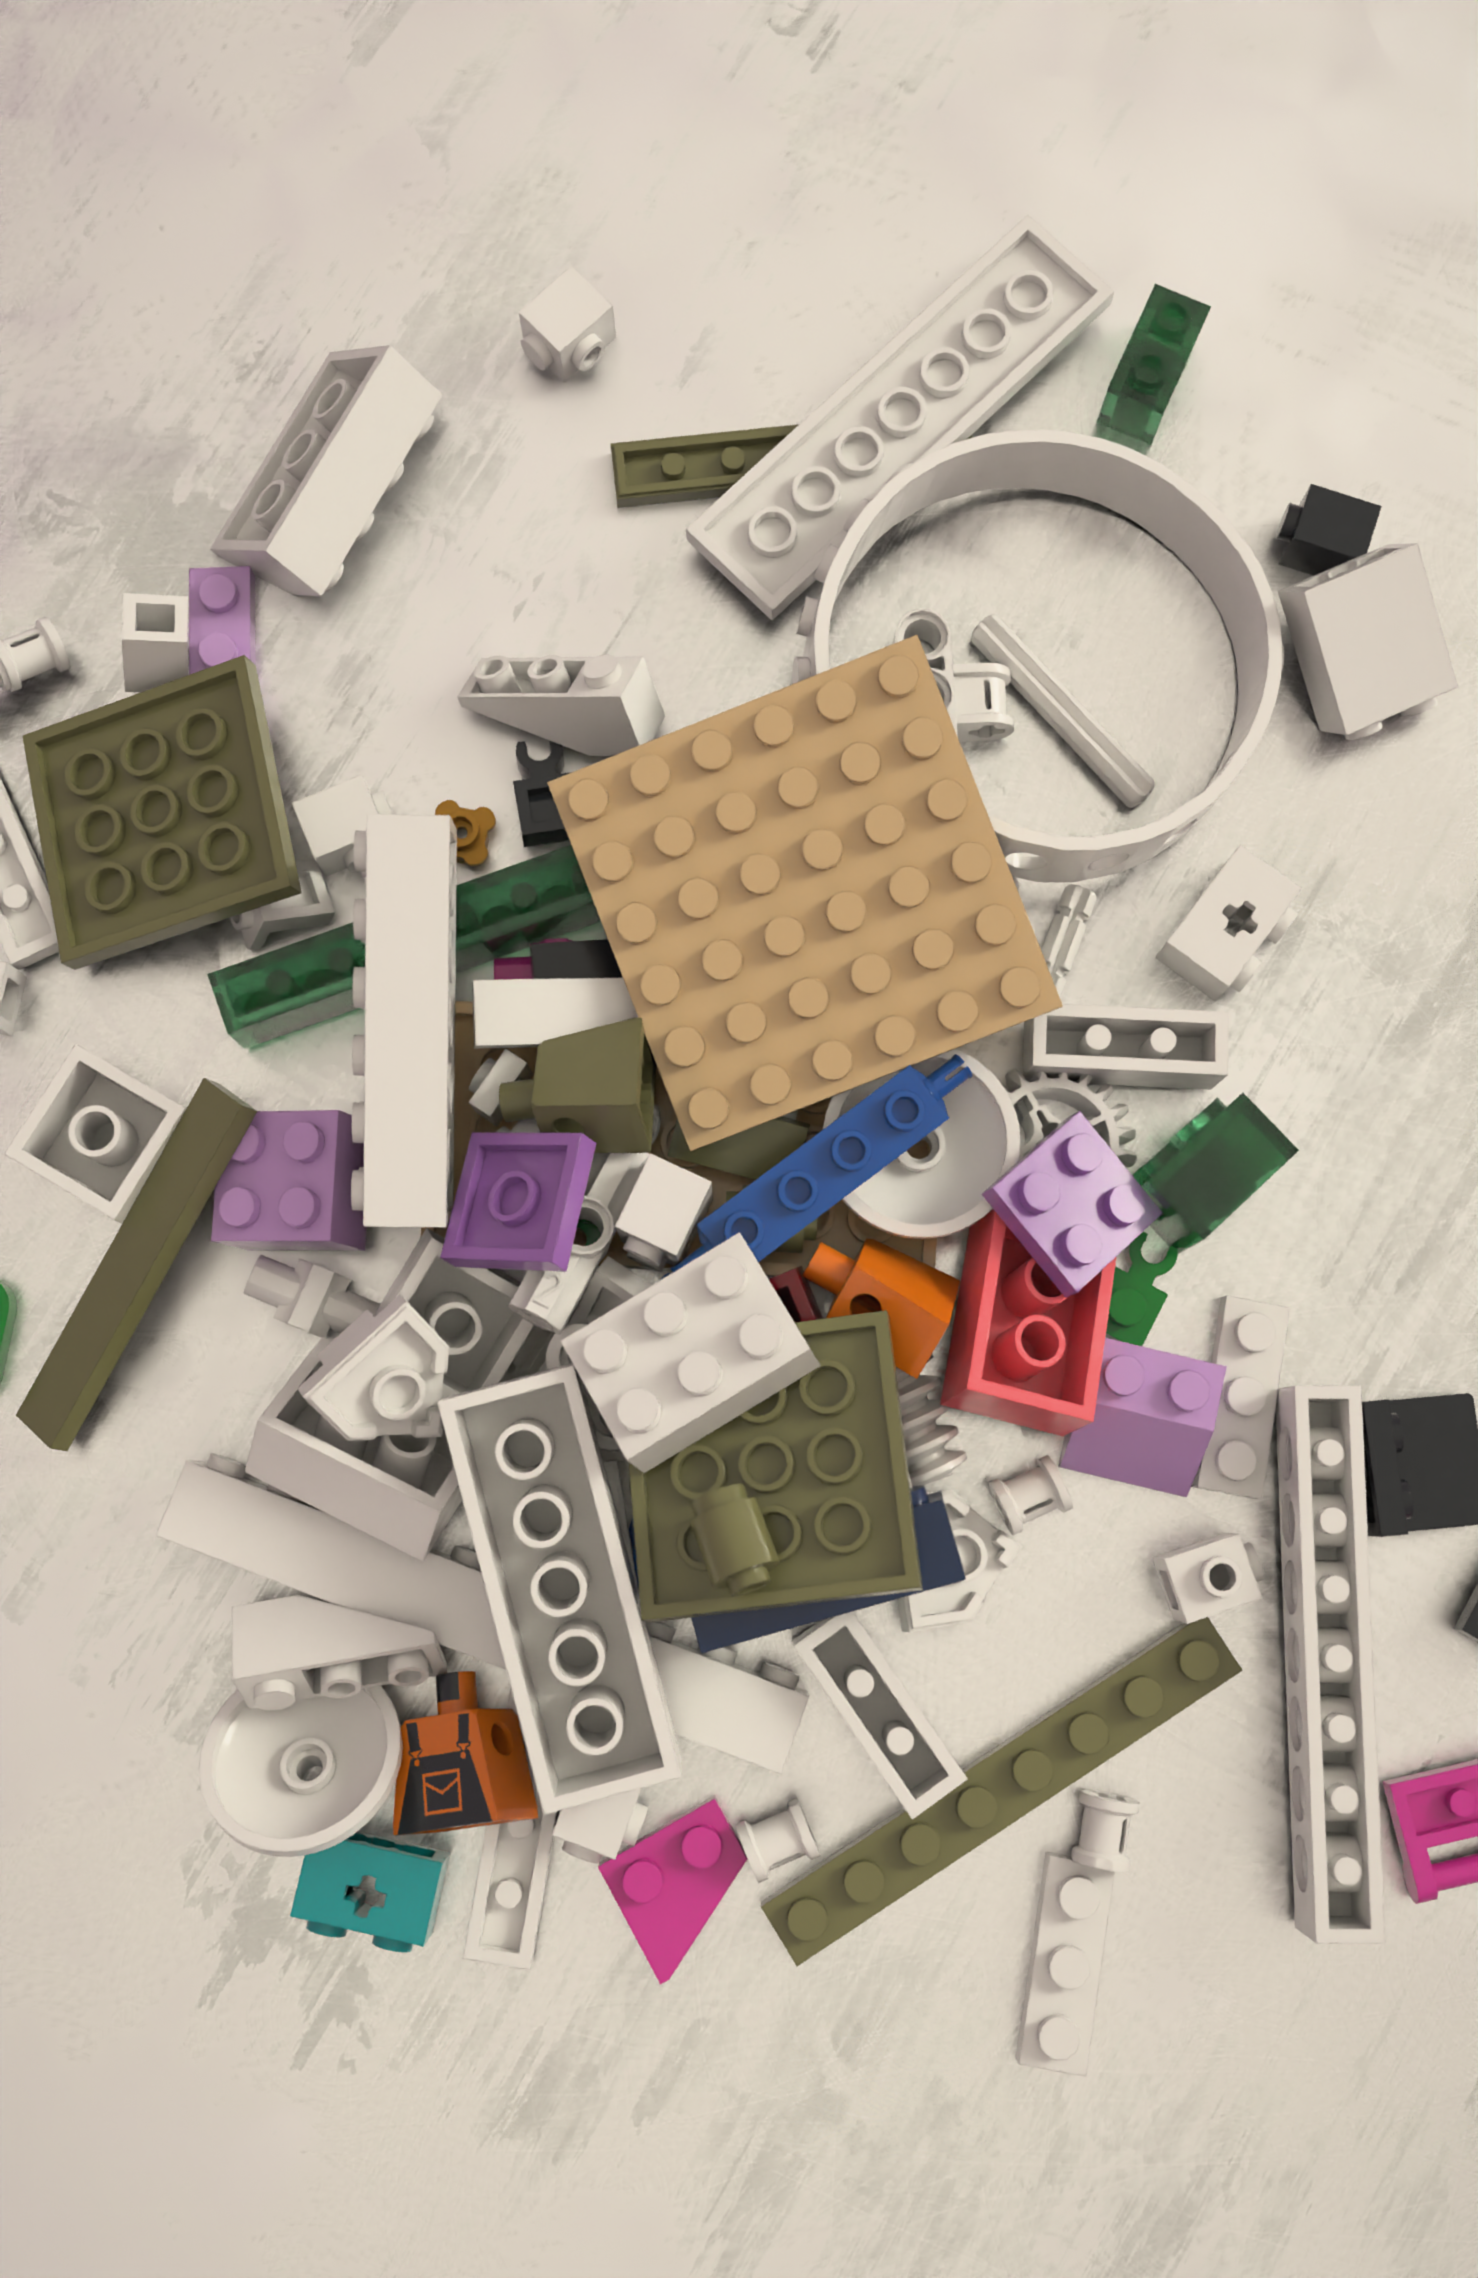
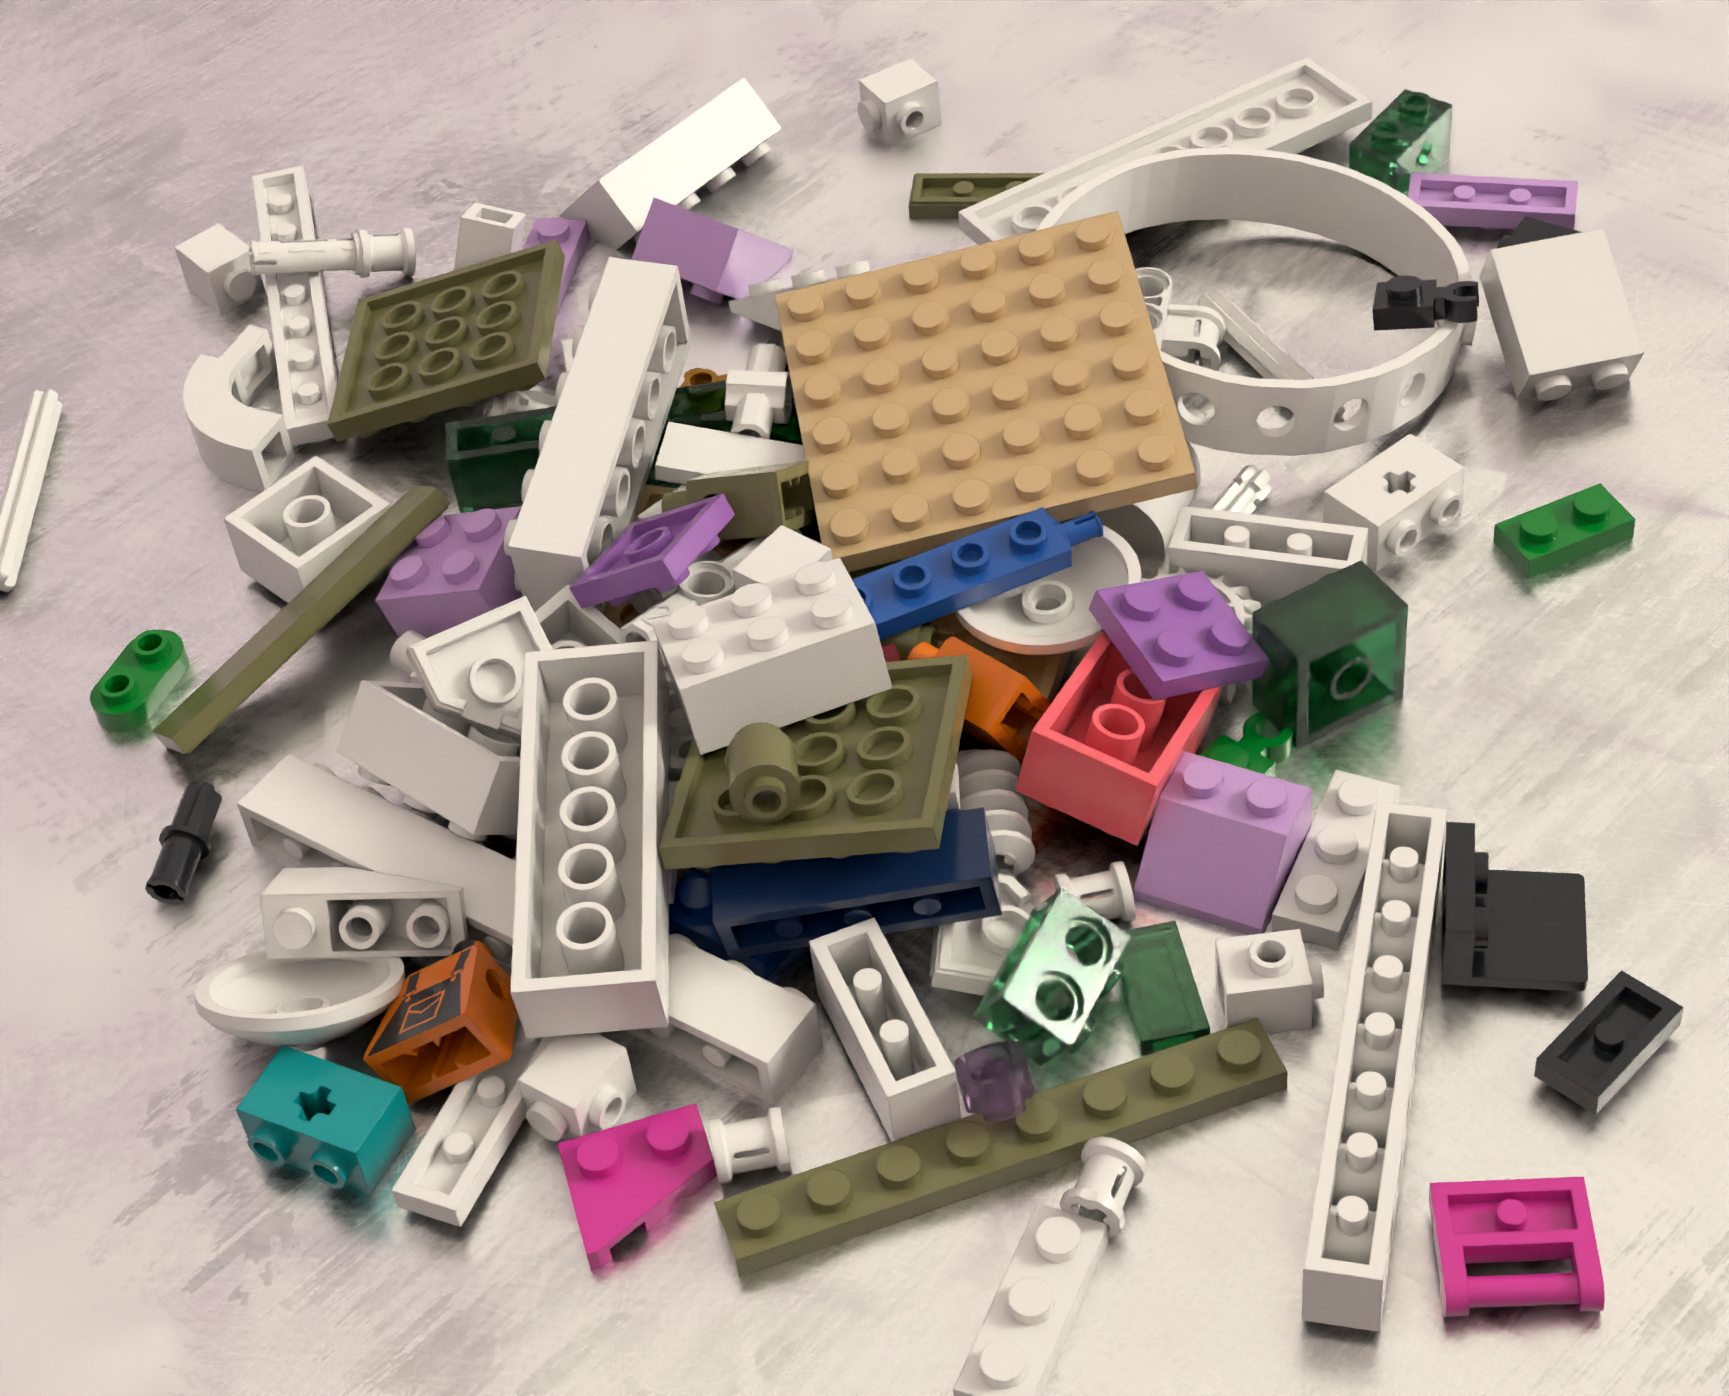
camera: 20 degrees right, 35 degrees down
none -> black axle [145,782,222,905]
none -> lavender slope [632,197,794,304]
none -> white axle [725,343,793,439]
none -> clear purple plate [954,1041,1037,1122]
none -> clear green brick [972,887,1130,1066]
none -> clear green tile [1108,921,1210,1057]
none -> black plate [1372,276,1479,331]
none -> lavender plate [1408,173,1578,230]
none -> green plate [1493,483,1636,579]

